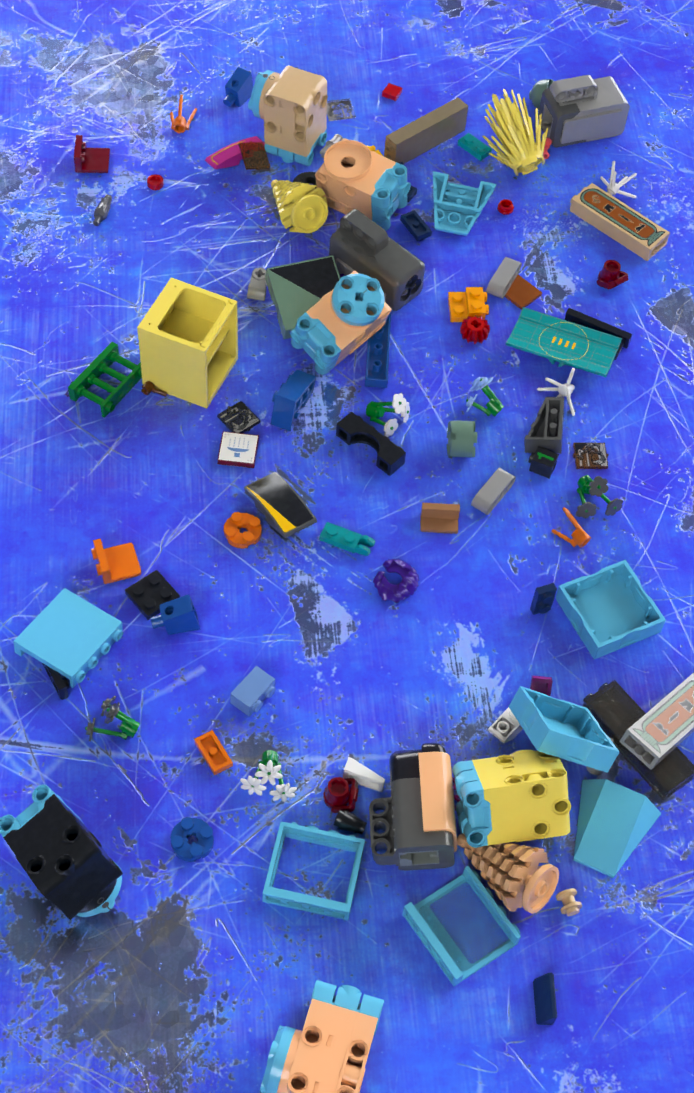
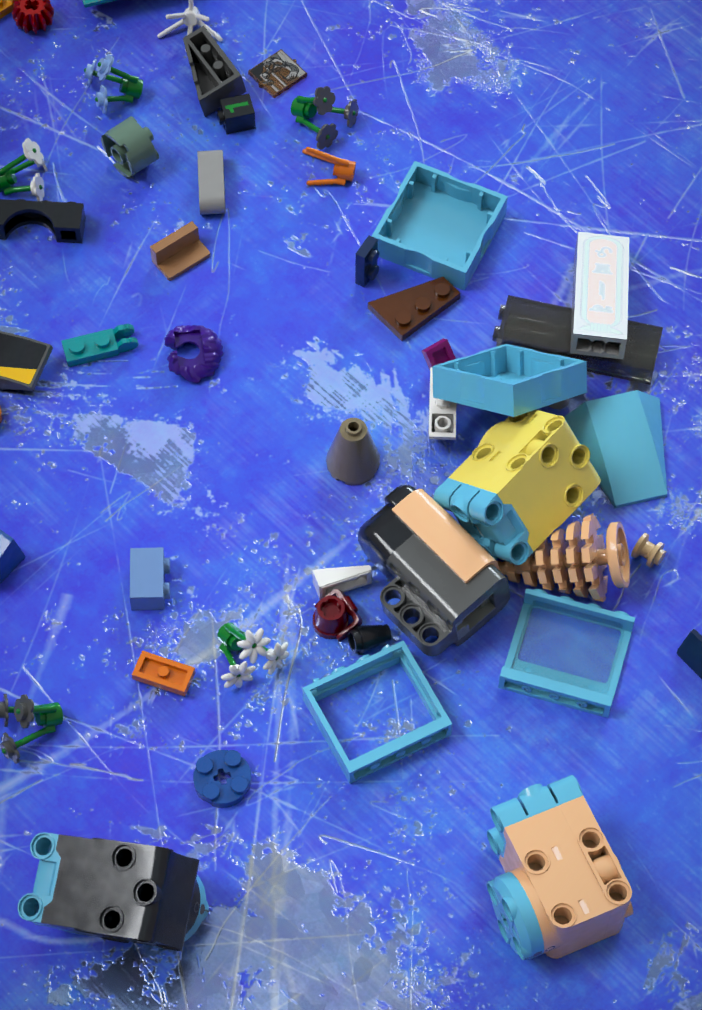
camera: 35 degrees left, 5 degrees up
none -> dark tan cone [326,418,380,486]
none -> reddish brown wing [368,277,460,341]

